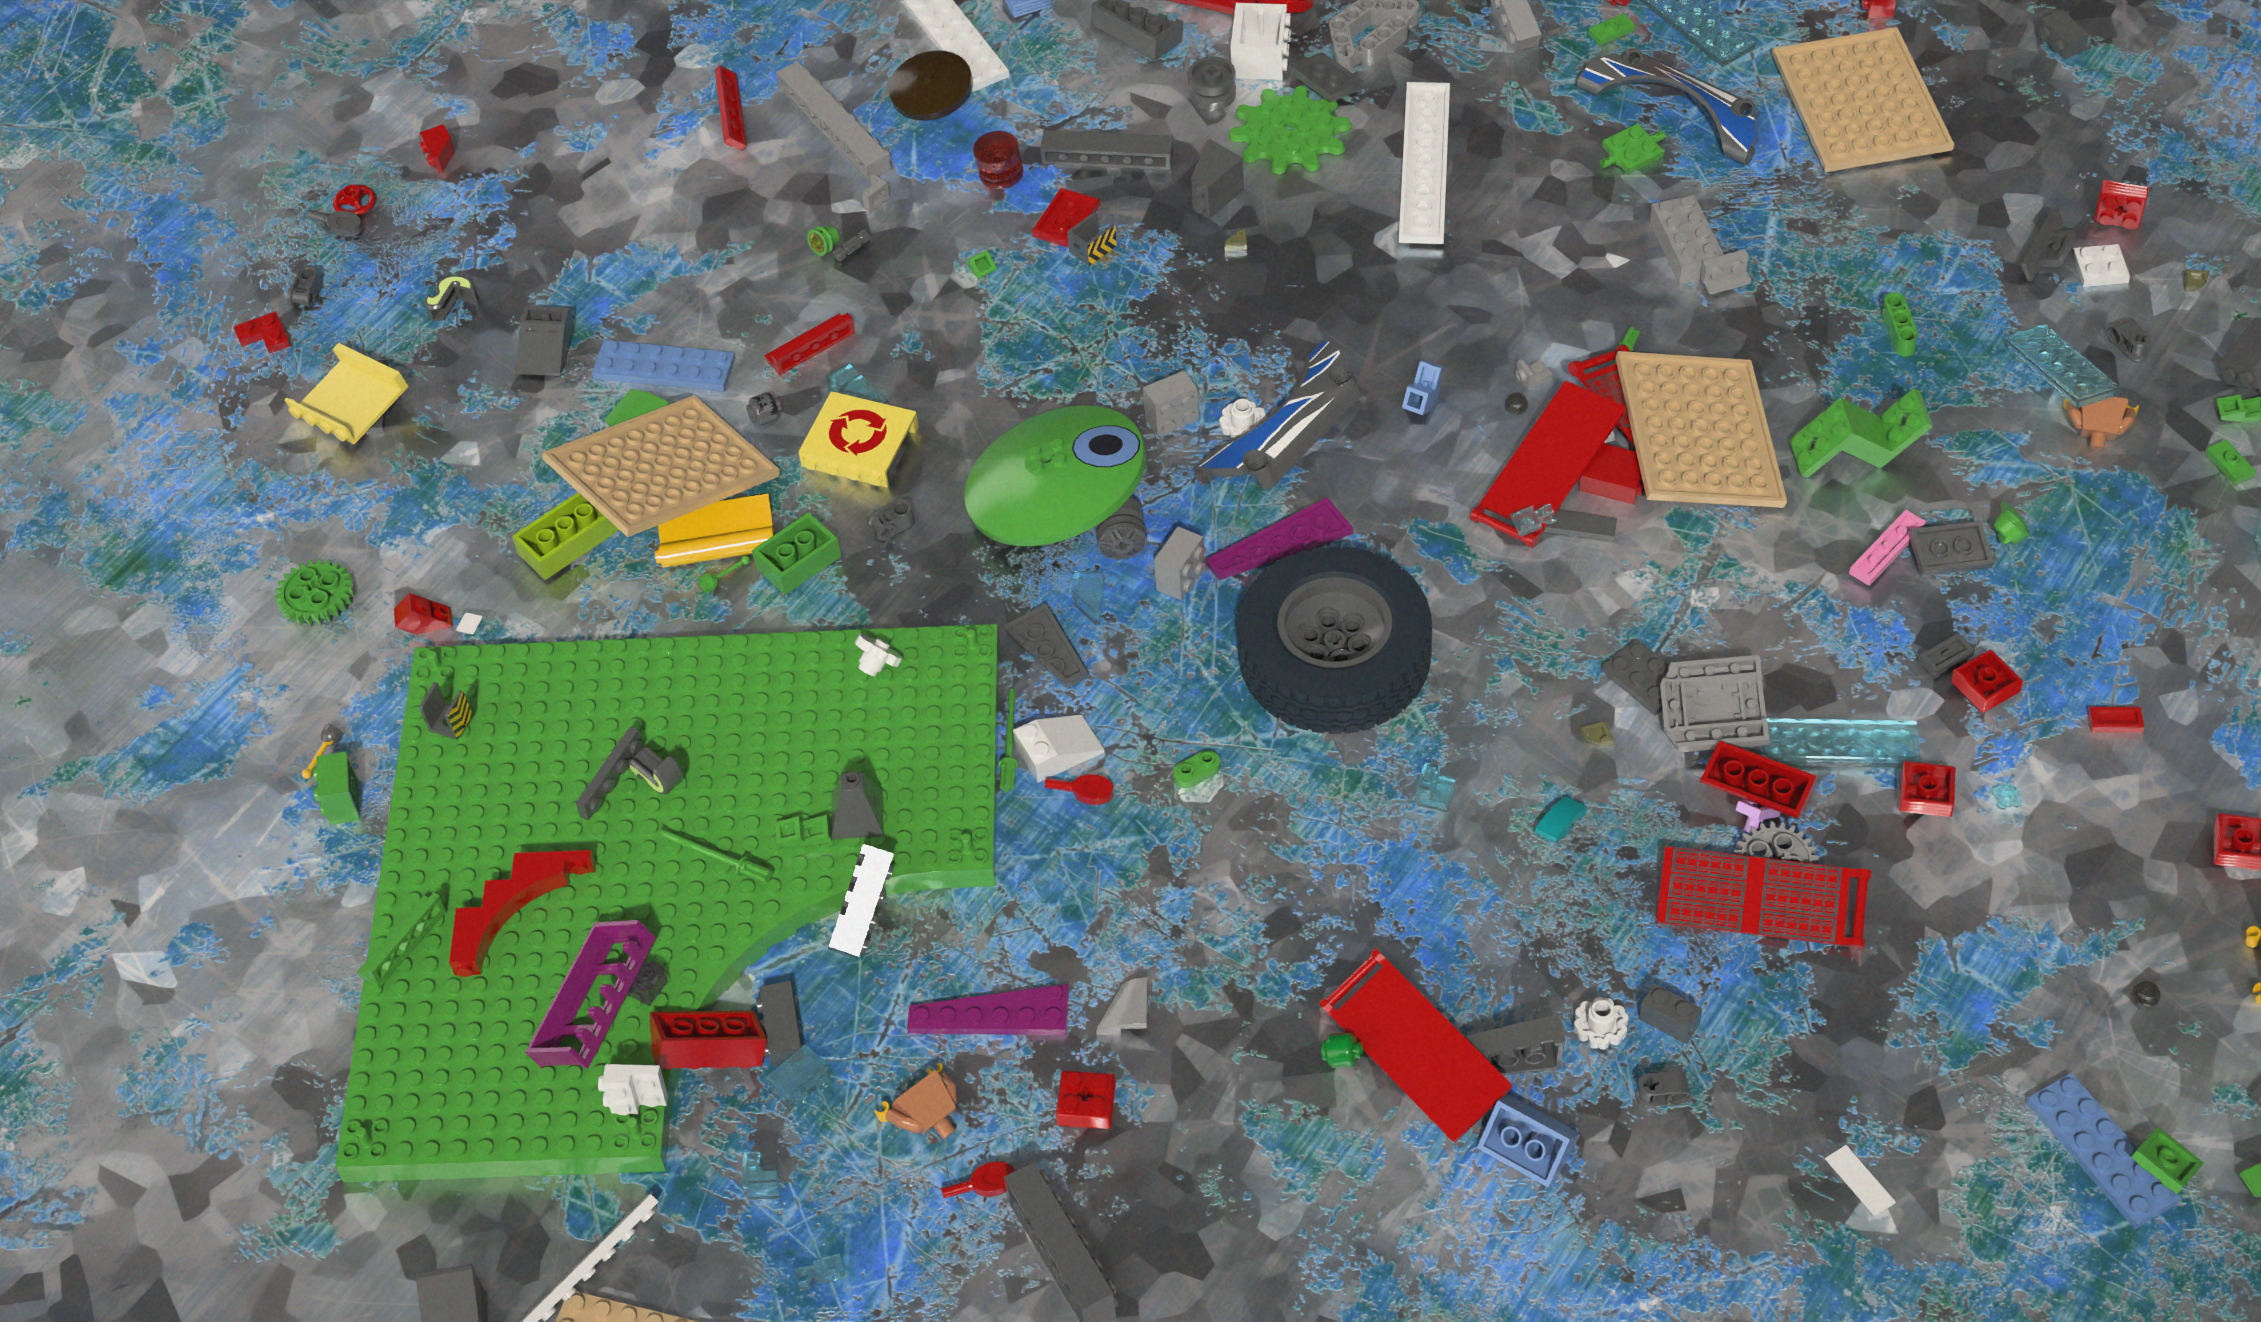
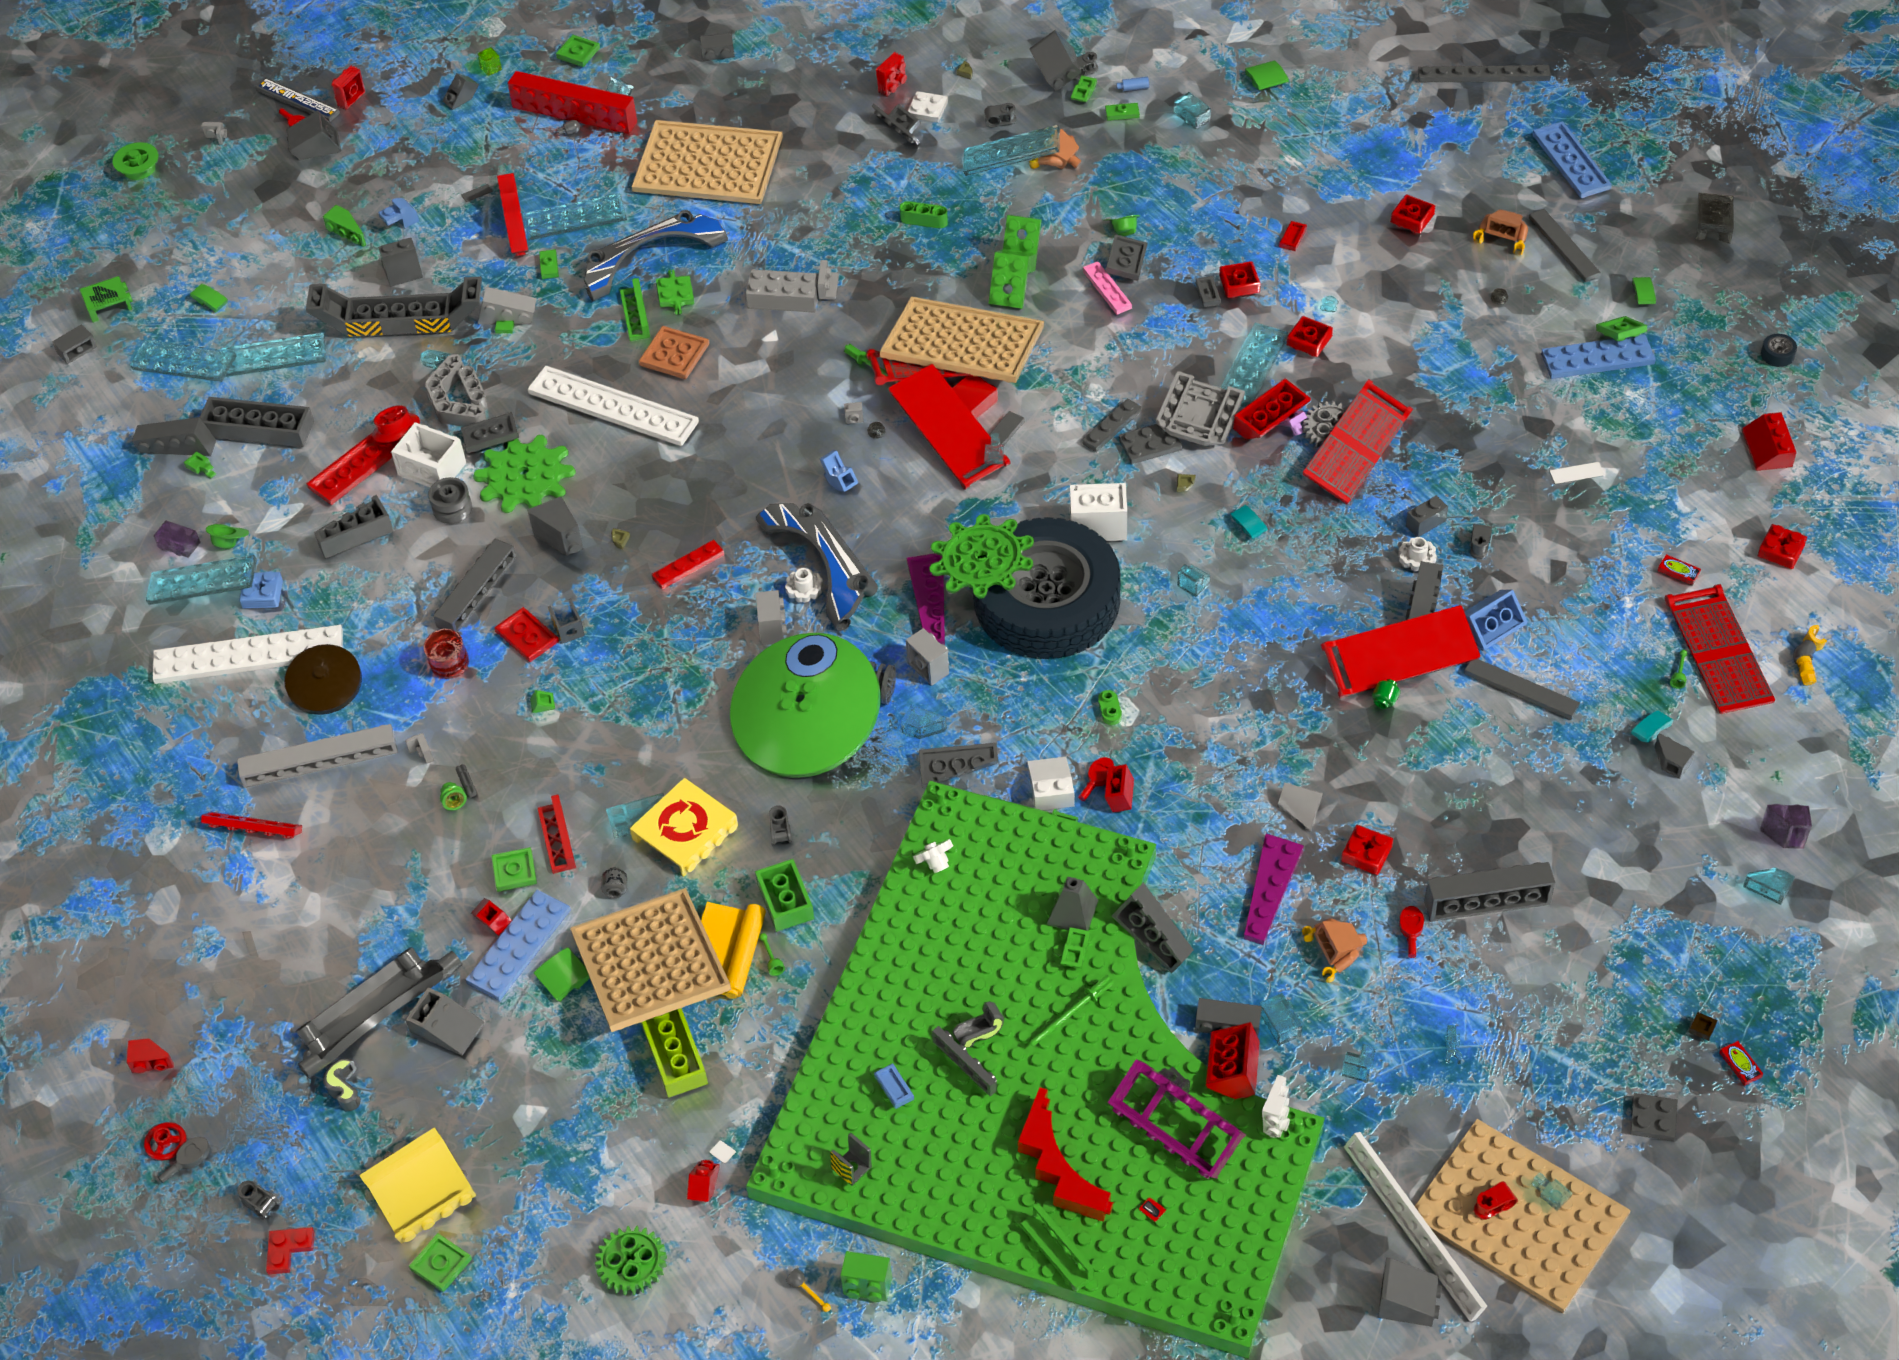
camera: 70 degrees left, 0 degrees up
none -> dark grey panel [296,947,462,1079]
none -> bright green plate [409,1233,472,1293]
none -> red slope [471,898,512,936]
none -> bright green plate [492,847,537,892]
none -> bright green tile [495,321,515,334]
none -> bright green fence [620,278,650,341]
none -> nougat plate [639,326,709,379]
none -> red plate [652,539,724,590]
none -> medium blue tile [874,1063,914,1109]
none -> bright green plate [929,514,1034,599]
none -> white container [1070,483,1127,541]
none -> dark grey plate [1082,398,1142,453]
none -> red brick [1105,764,1134,812]
none -> sticker [1139,1197,1166,1222]
none -> dark grey tile [1464,659,1580,720]

